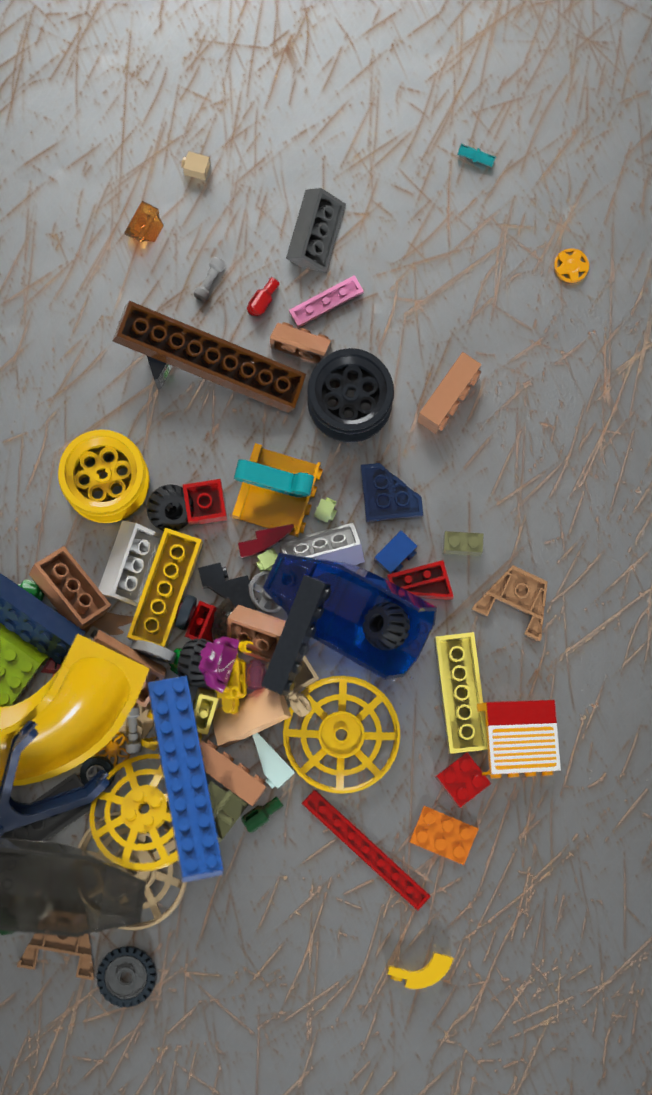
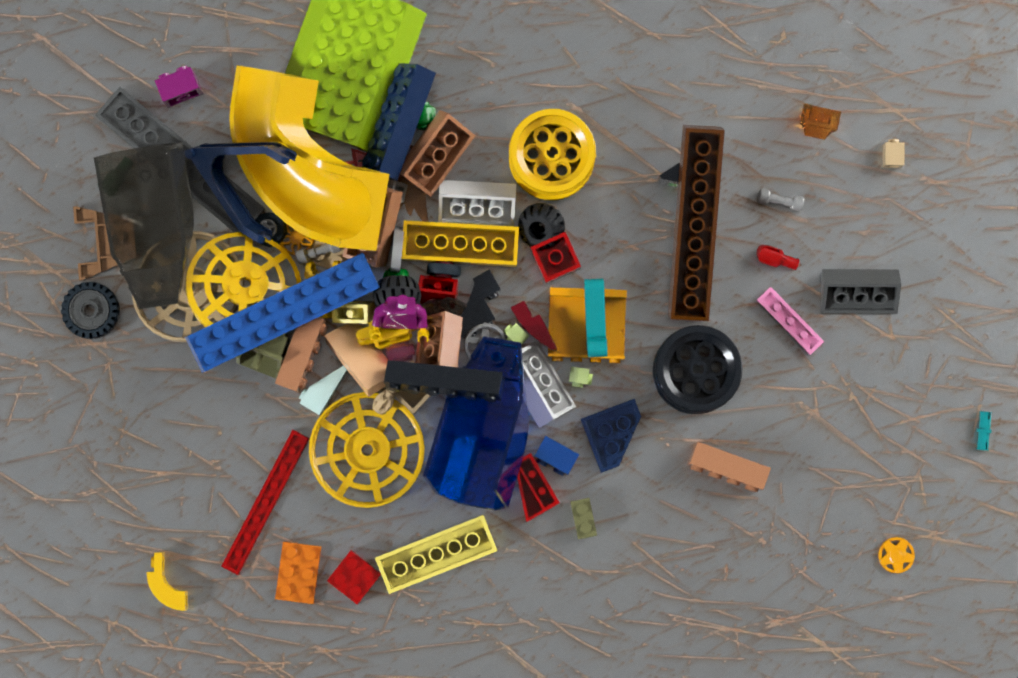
camera: 75 degrees right, 5 degrees up
dark green arm [241,796,283,833] -> none
nougat slope [270,322,331,364] -> none
black wheel [363,602,410,650] -> none
medium nougat wing [471,565,548,642] -> none
panel [477,700,561,779] -> none

